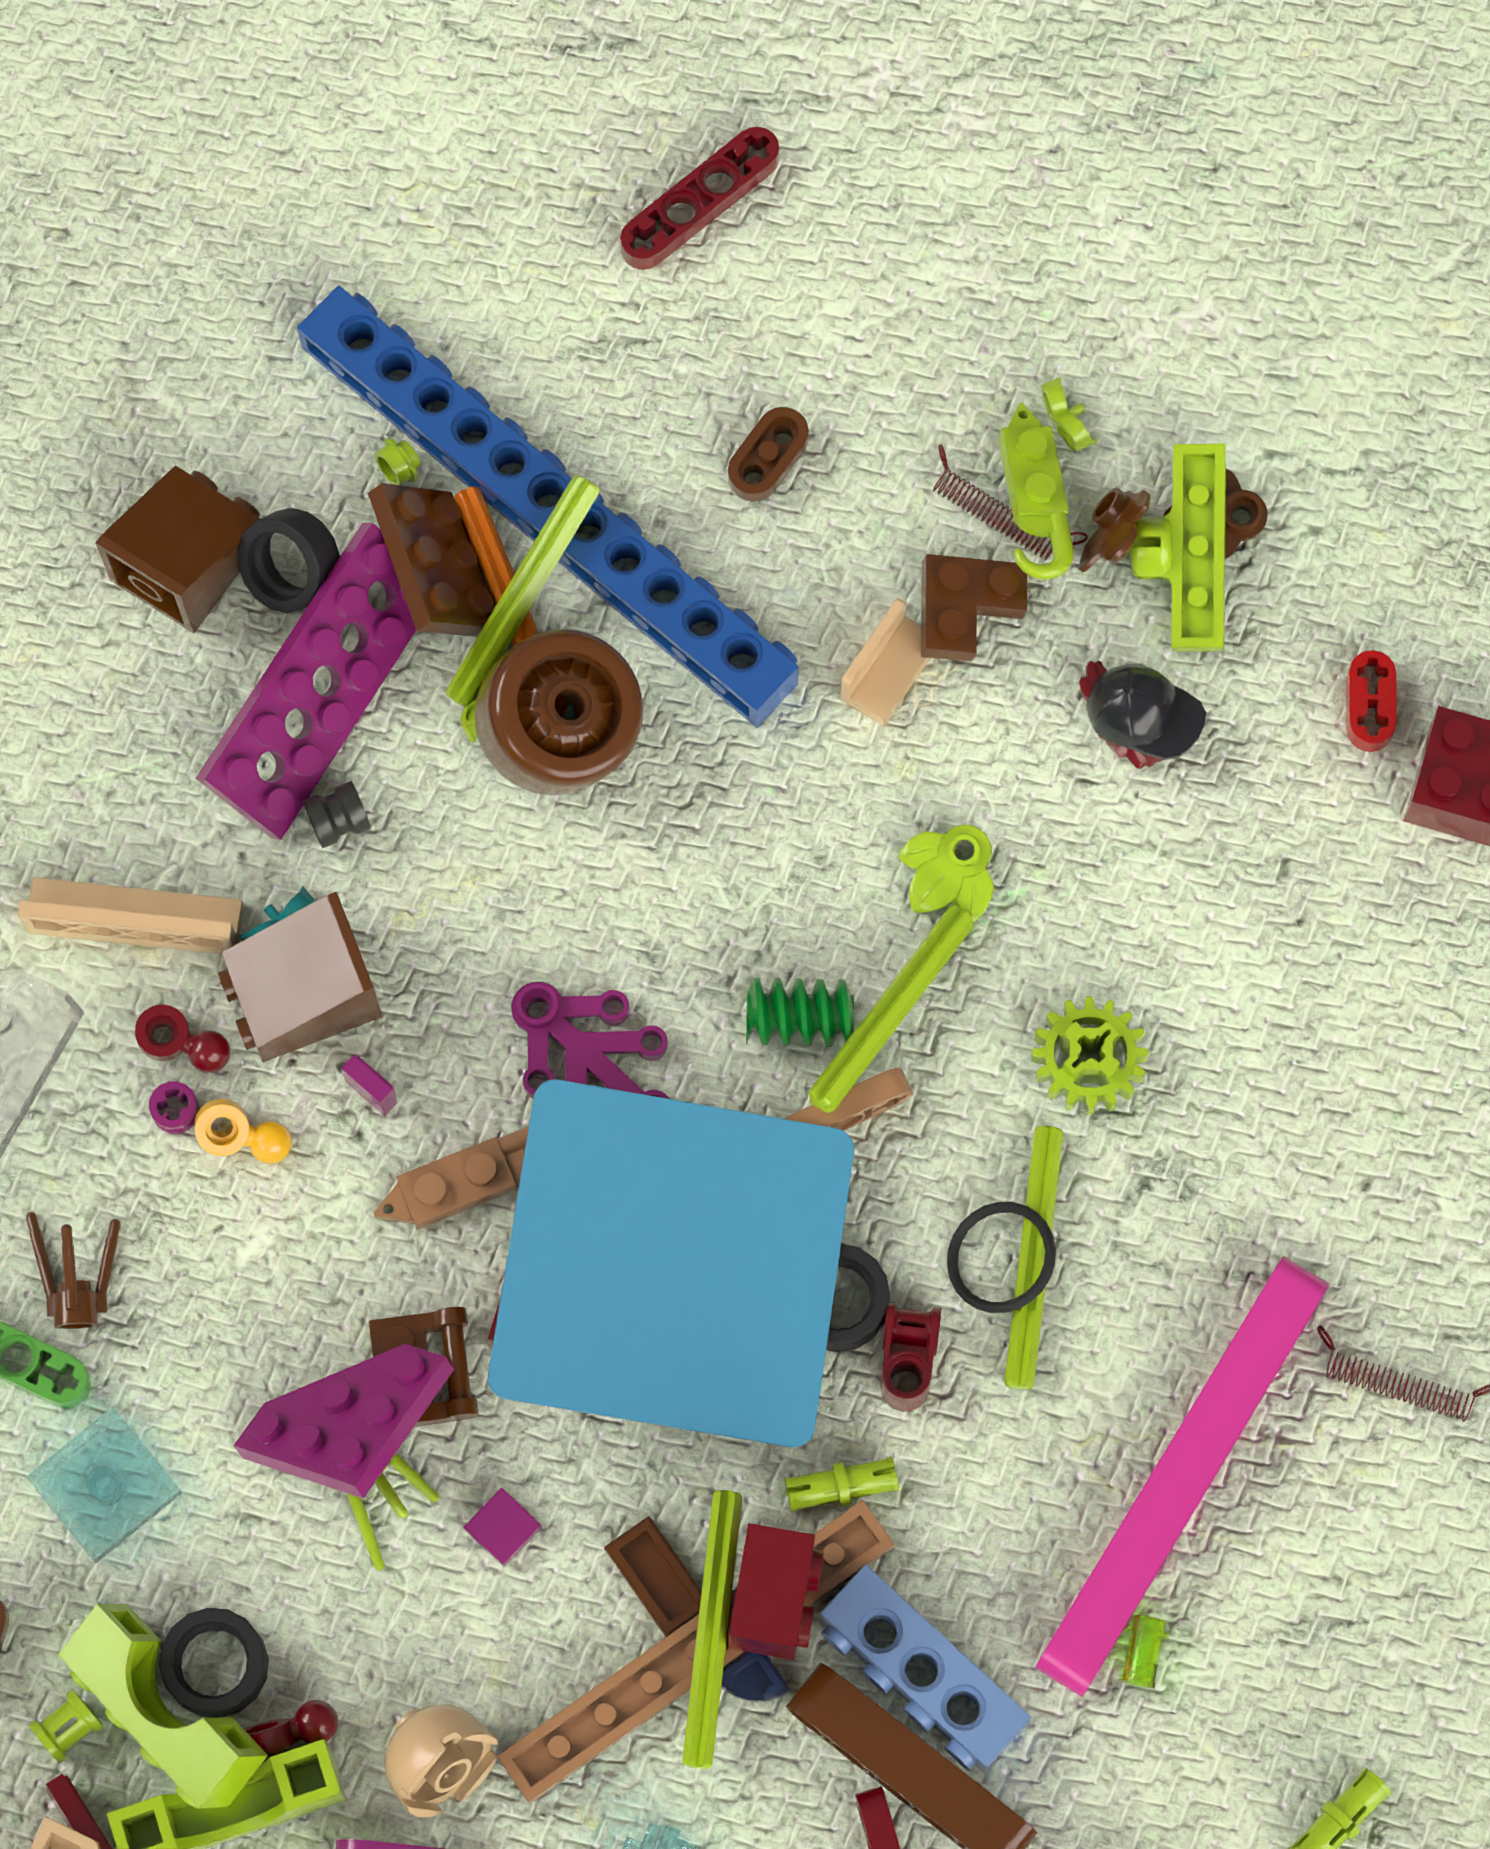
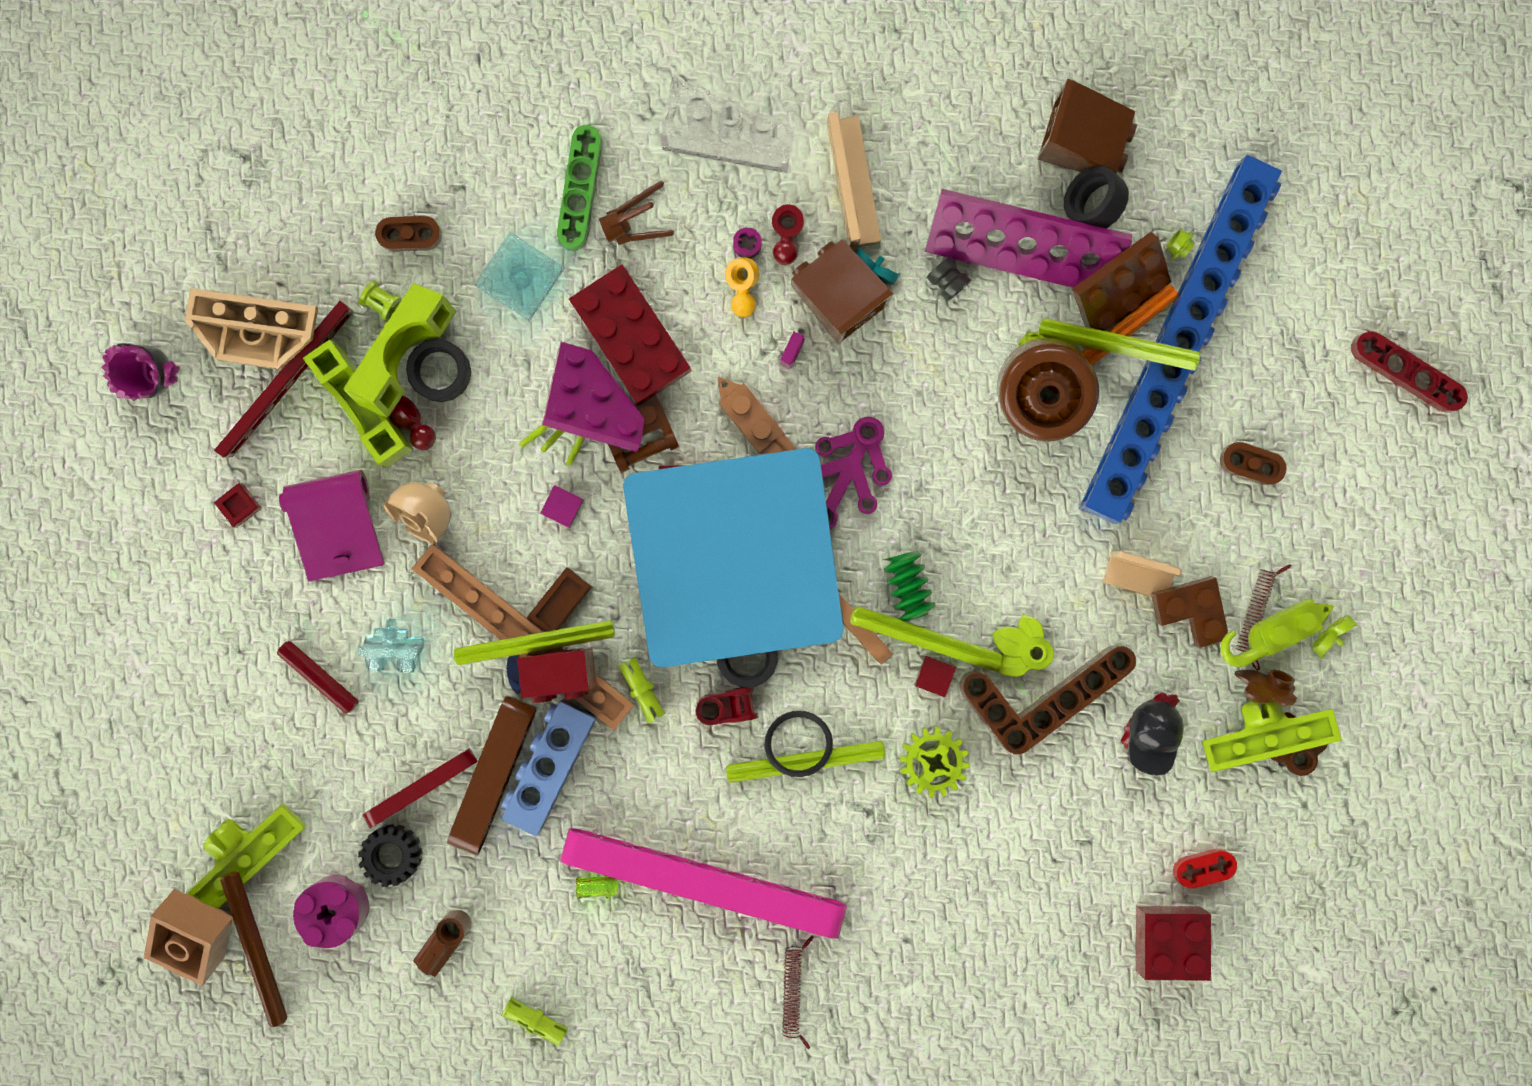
camera: 70 degrees right, 15 degrees up
none -> dark red plate [569,264,692,406]
none -> dark red tile [914,656,956,697]
none -> reddish brown beam [959,645,1136,754]

